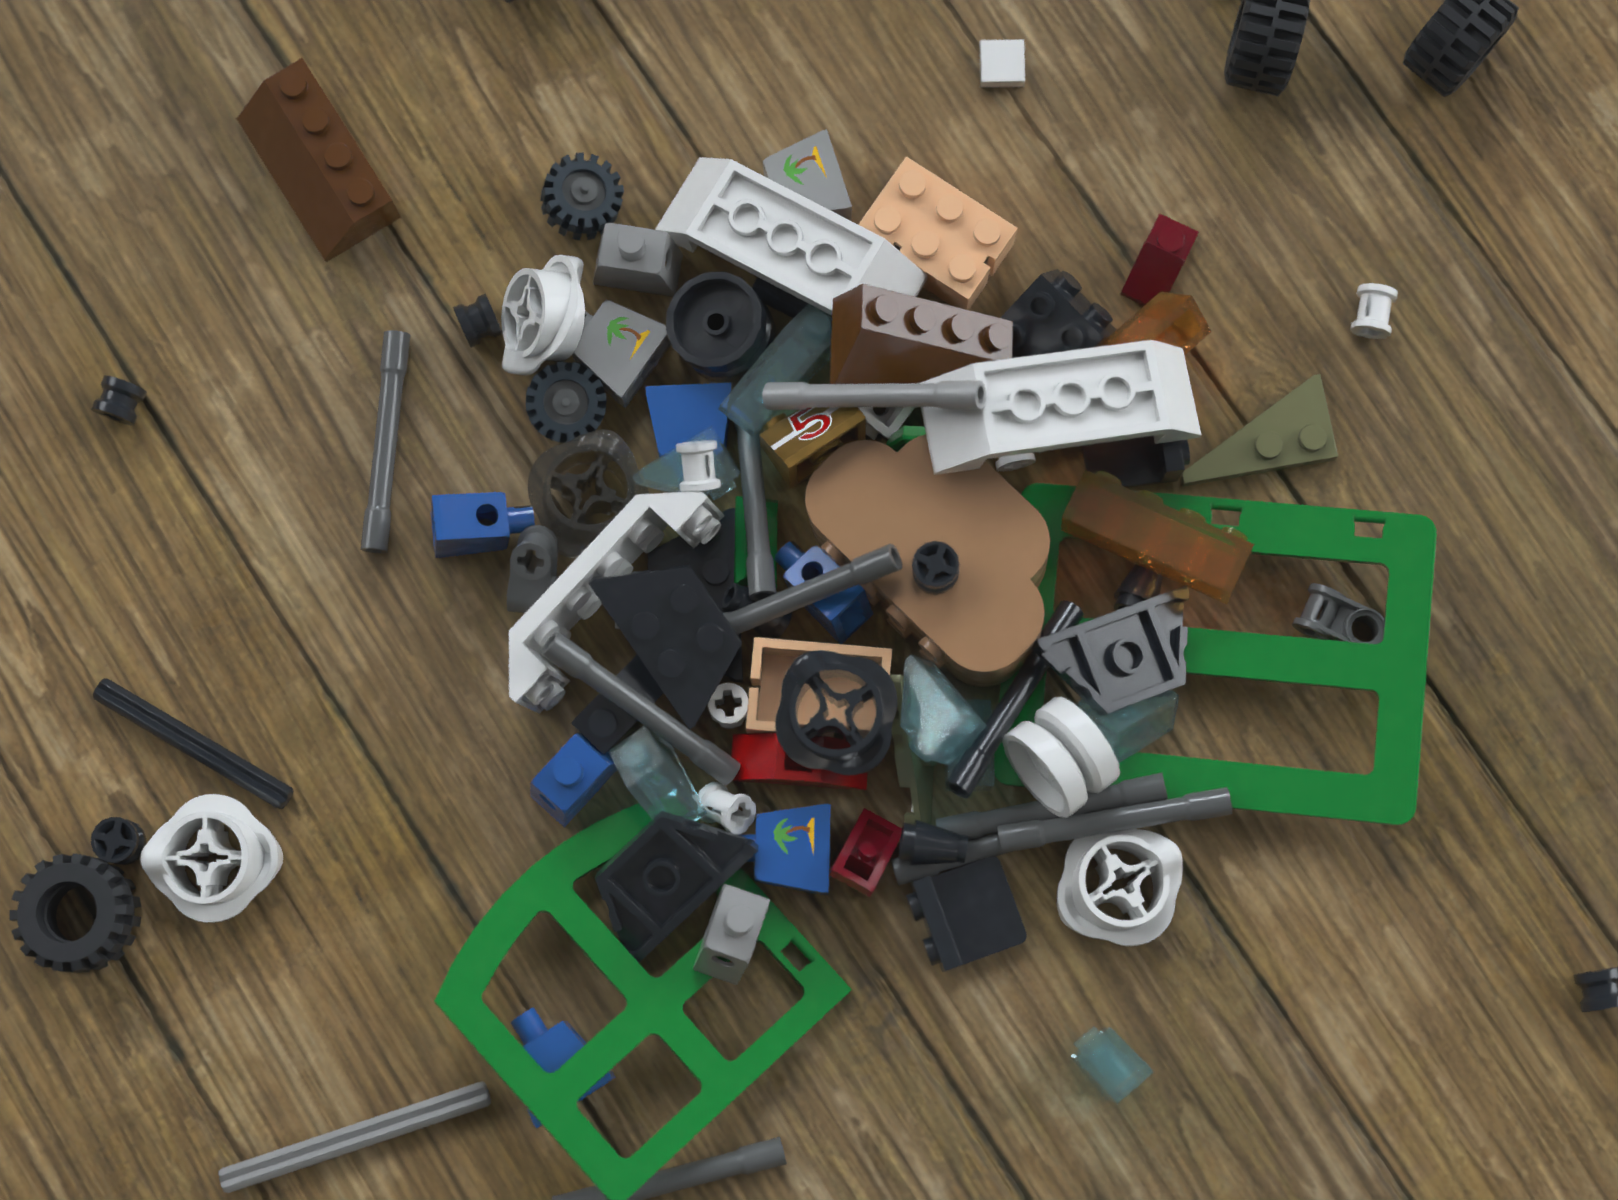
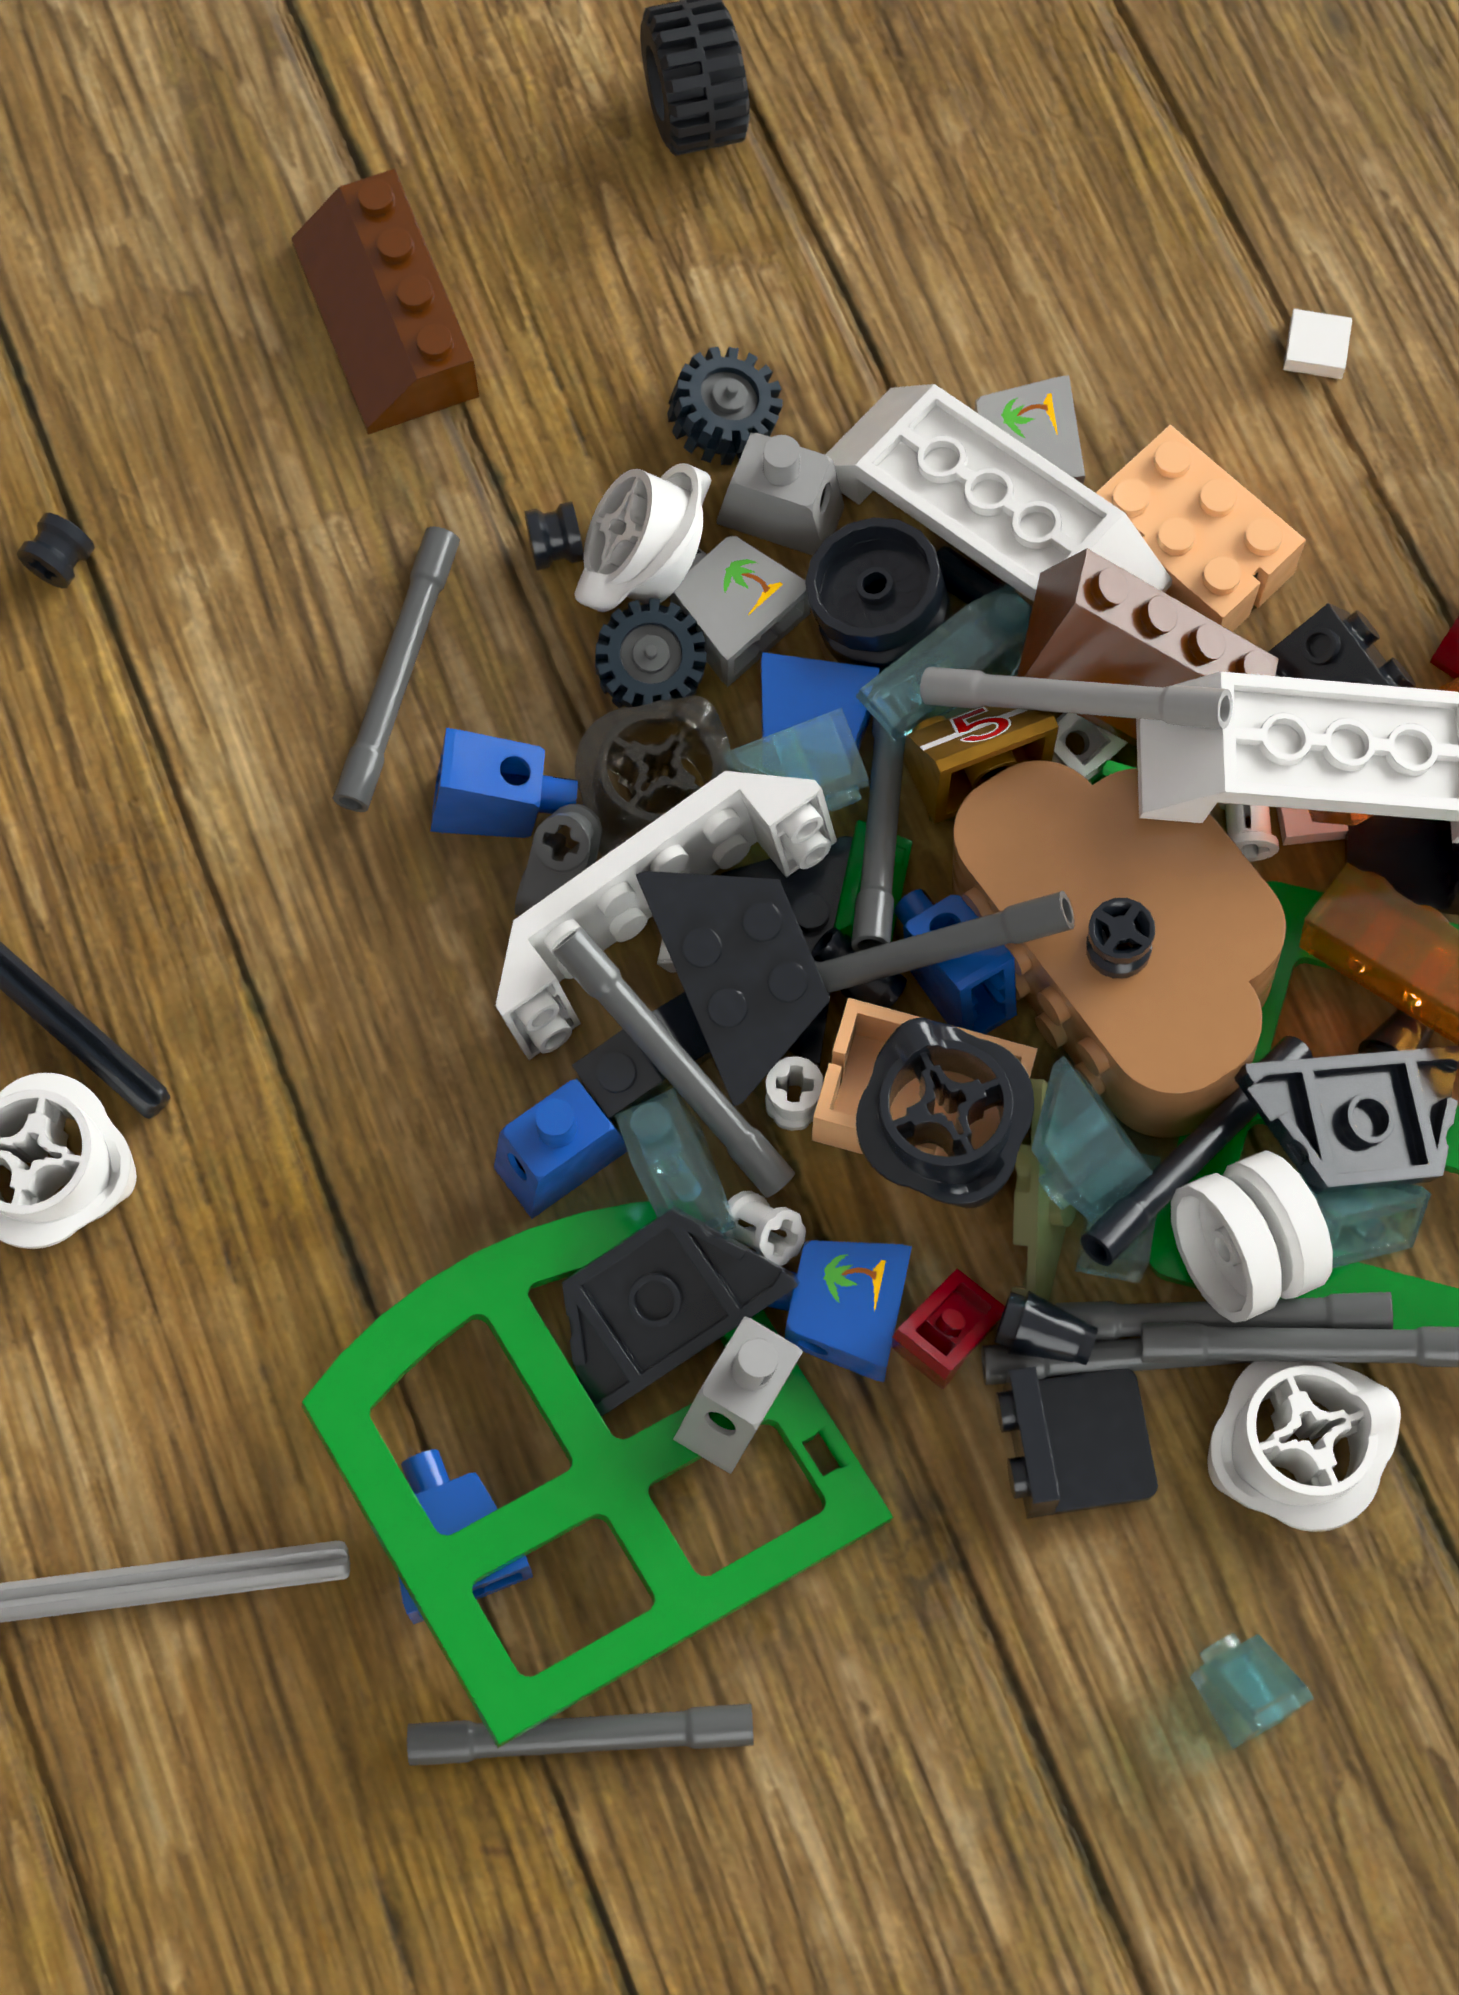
camera: 10 degrees right, 10 degrees down
white bush [676,440,721,492] -> none
red slope [731,733,868,791] -> none

